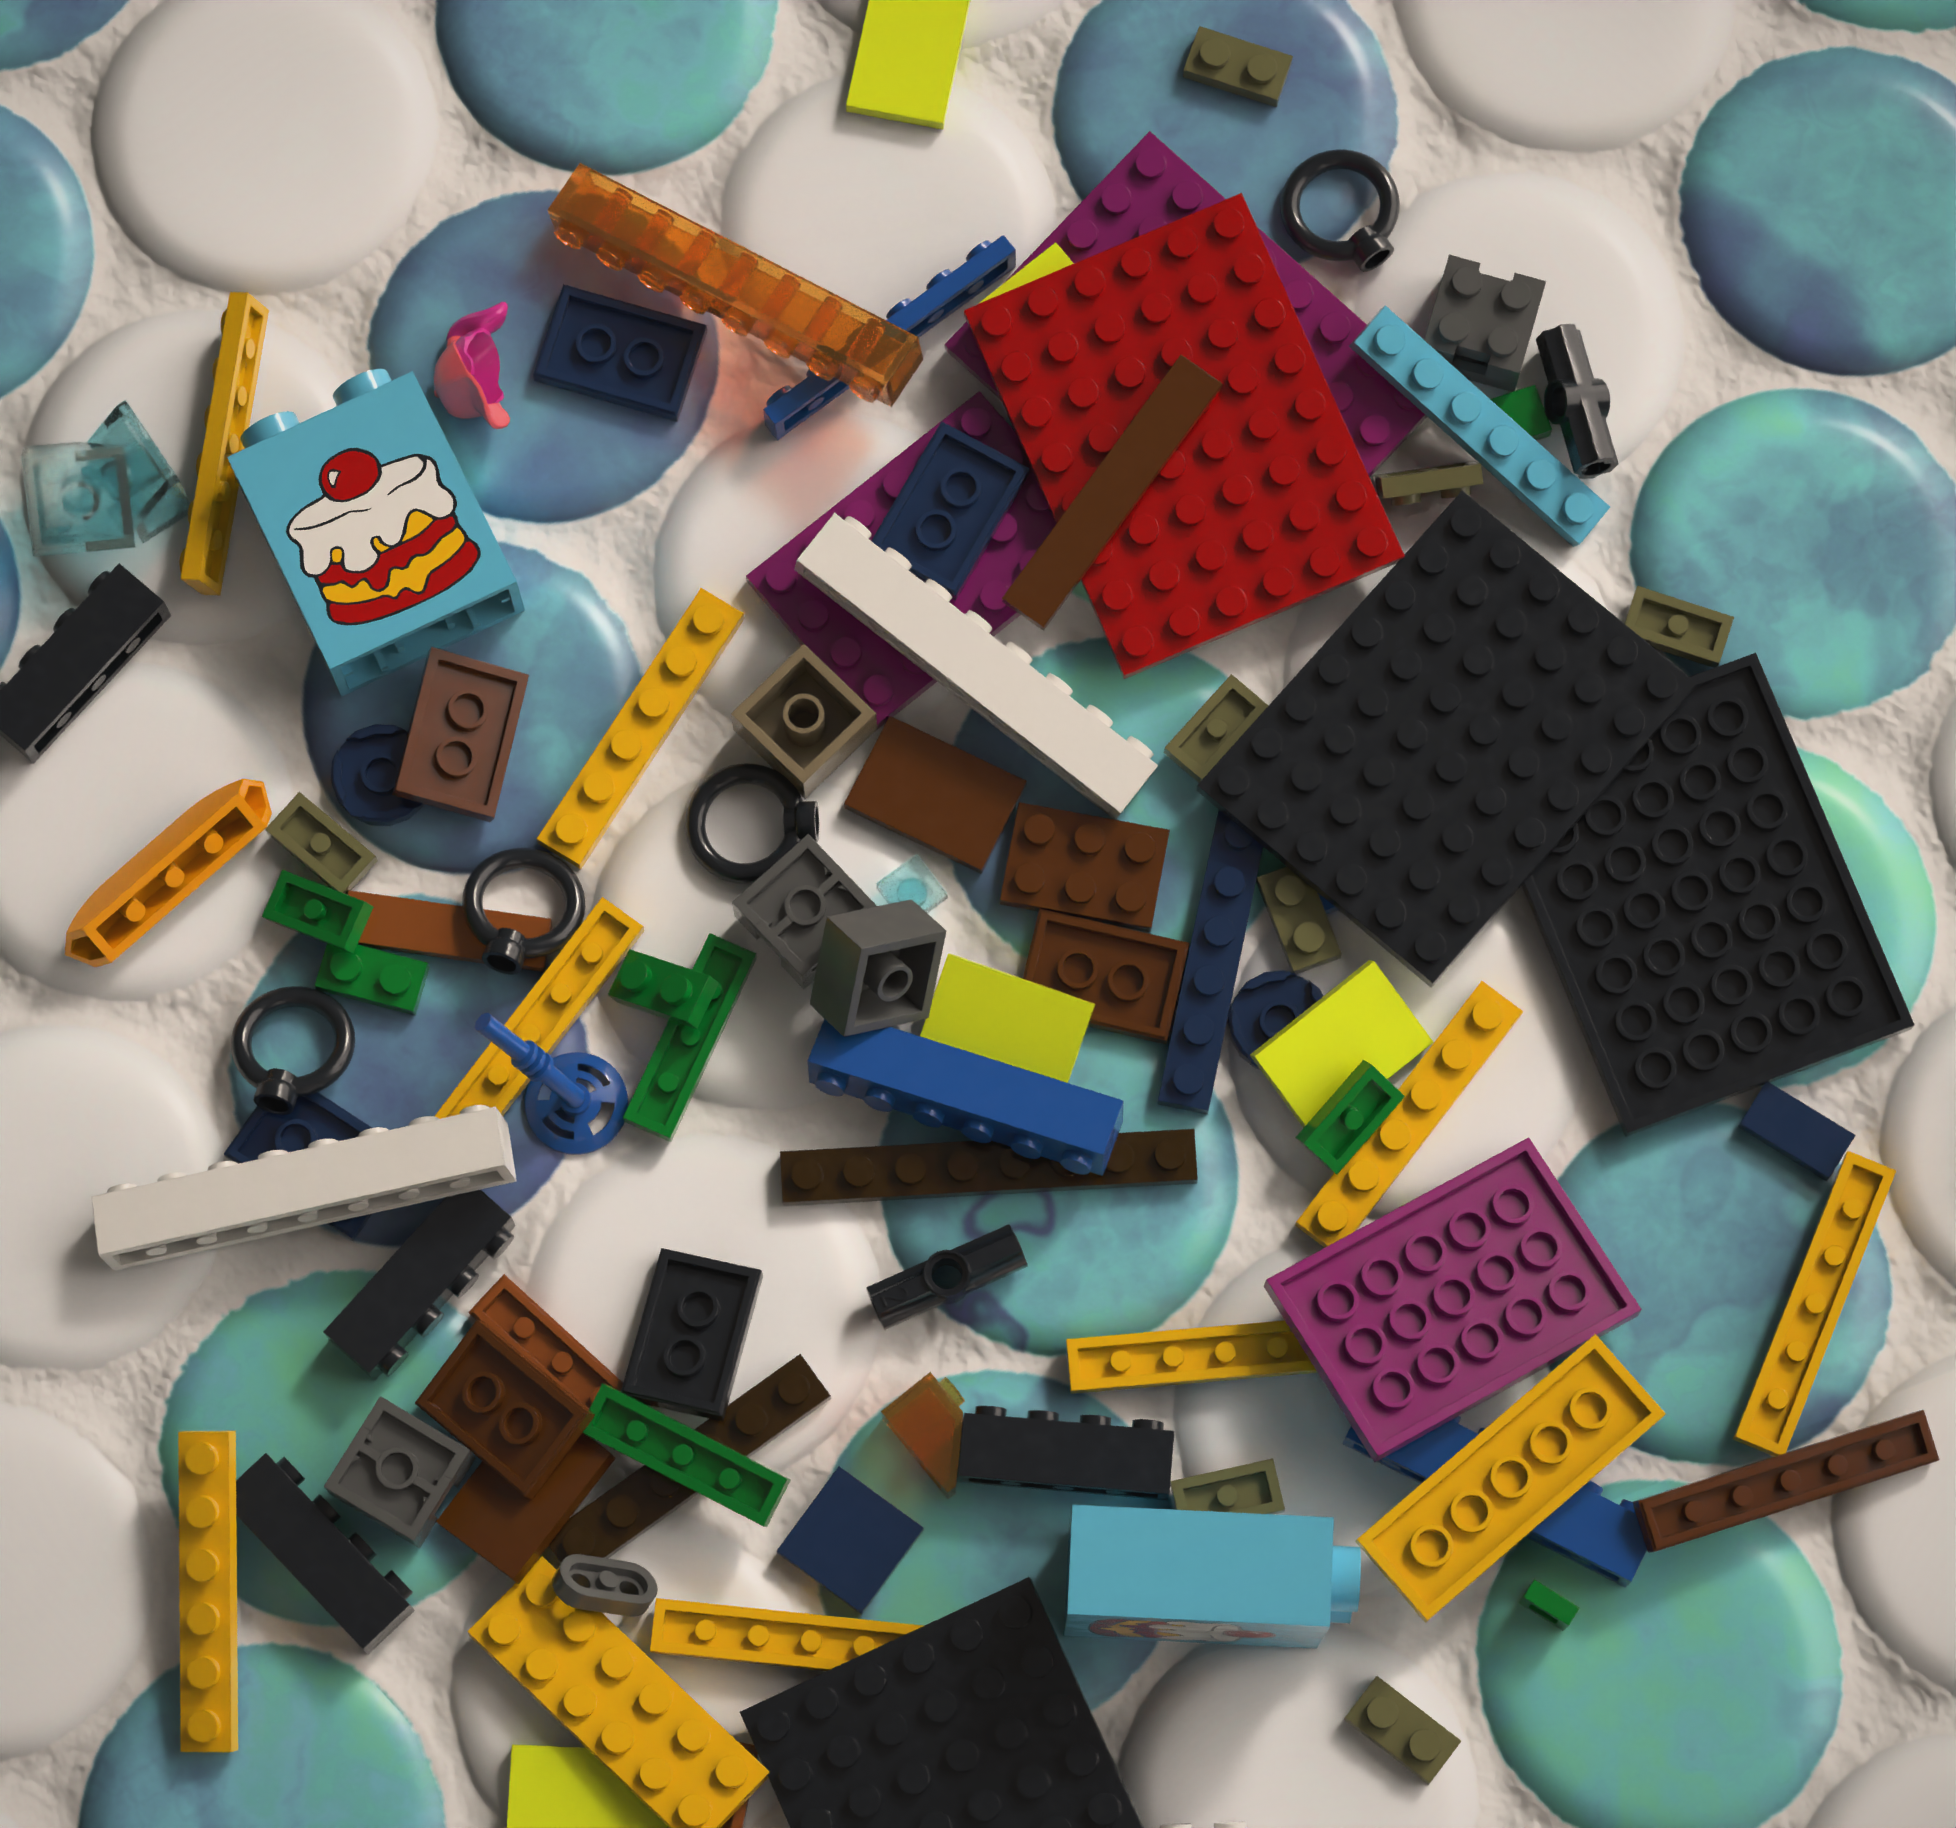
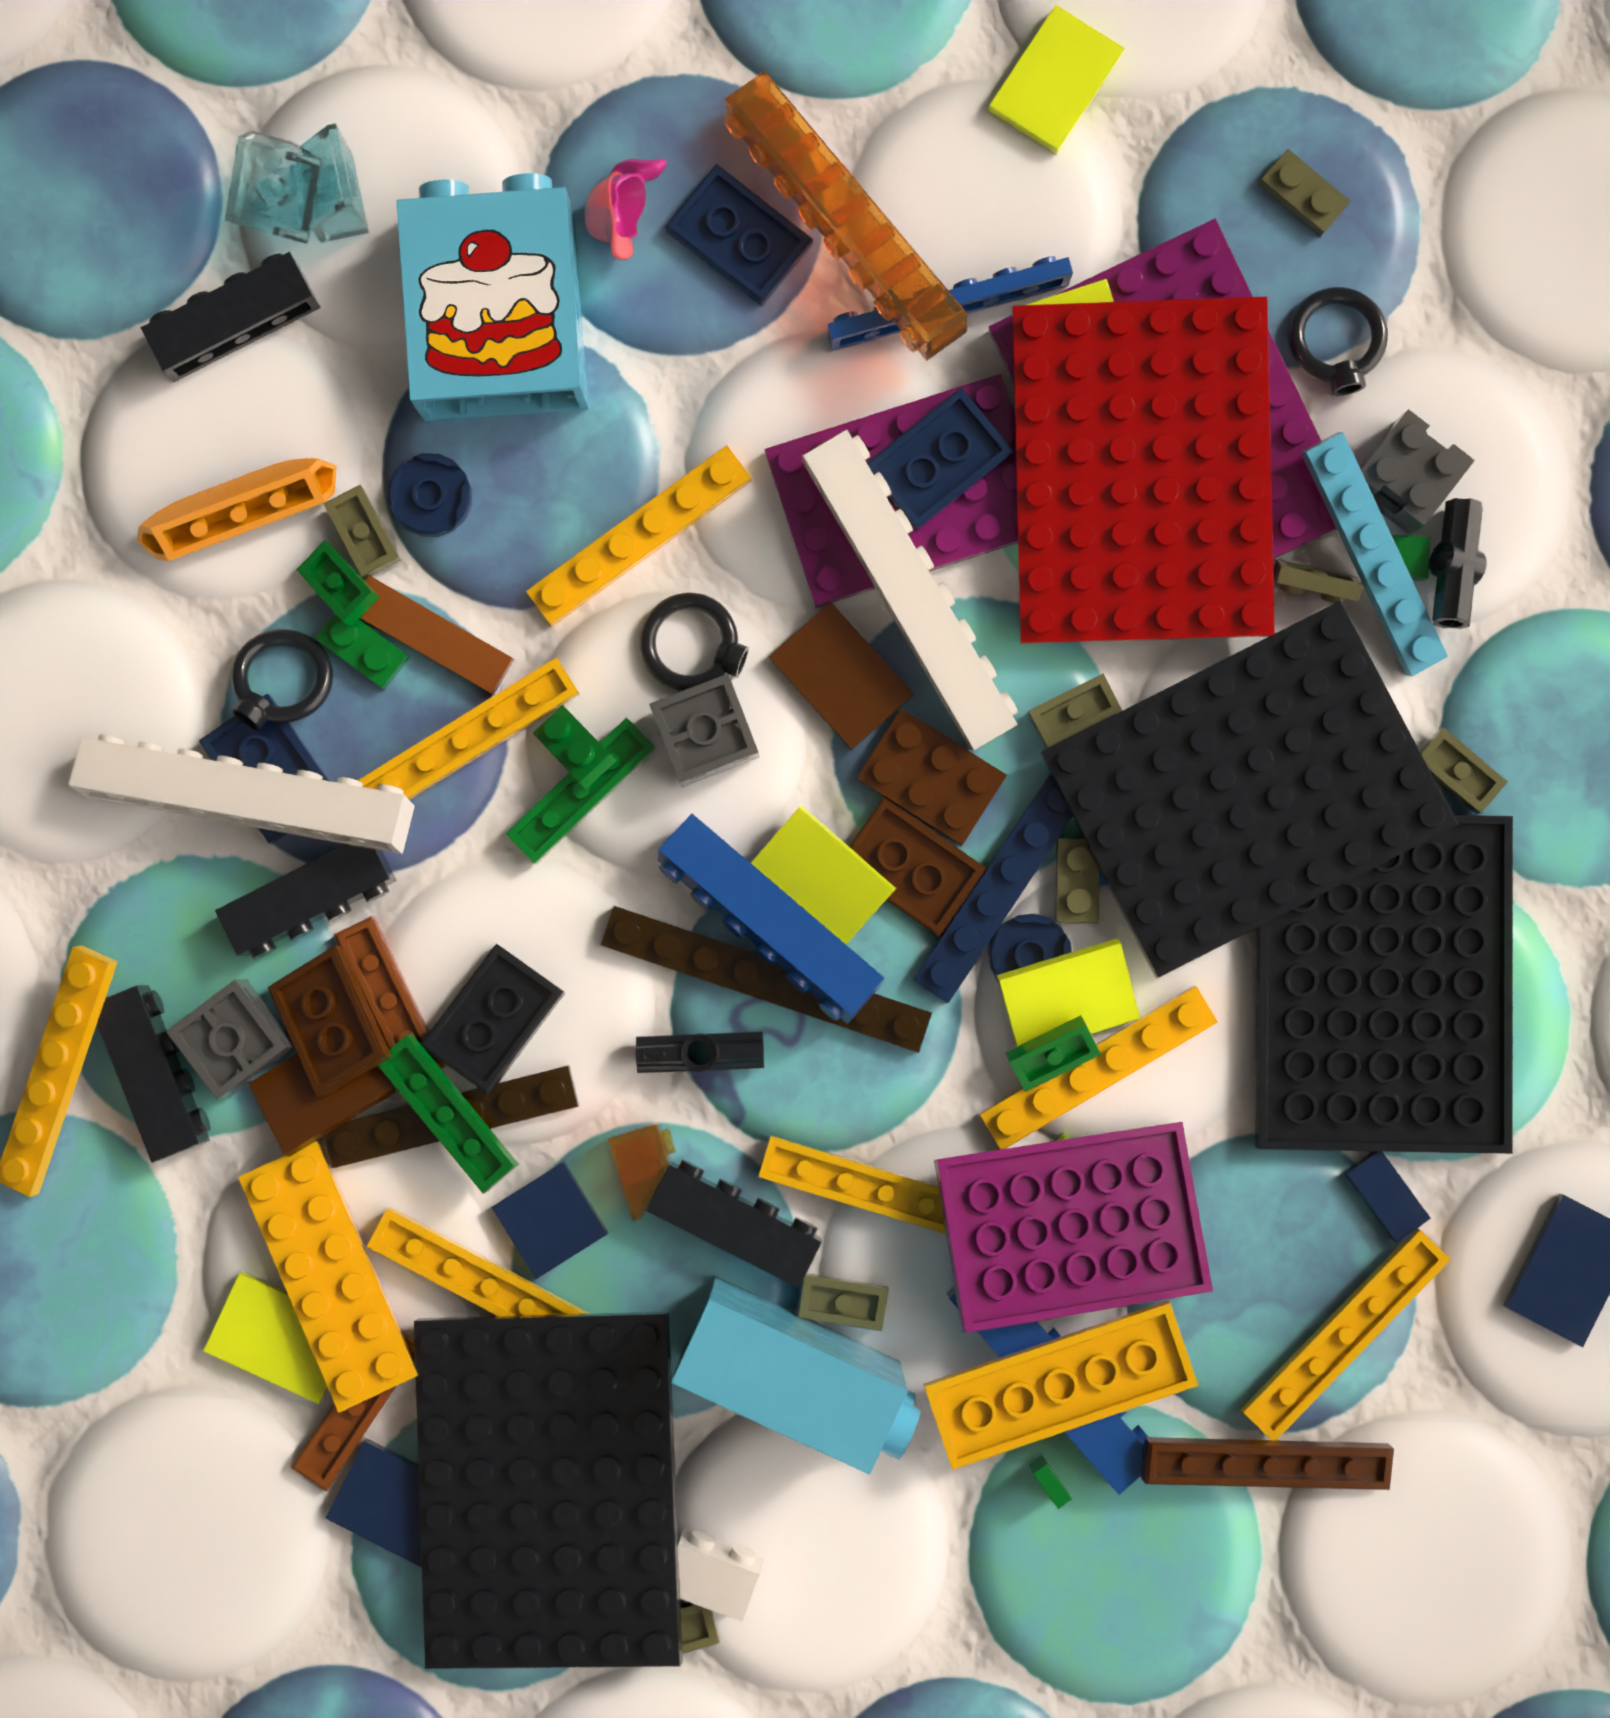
camera: 20 degrees right, 10 degrees up
yellow plate [179,292,269,596] -> none
reddish brown plate [392,647,529,822] -> none
black piece [462,848,586,975] -> none
blue dish [475,1013,628,1155] -> none
dark grey plate [552,1554,658,1617] -> none
dark tan brick [731,644,877,799] -> none
dark grey brick [810,899,947,1037] -> none
clear light blue plate [876,854,948,913] -> none
reddish brown tile [1002,355,1222,631] -> none
olive plate [1344,1676,1461,1785] -> none

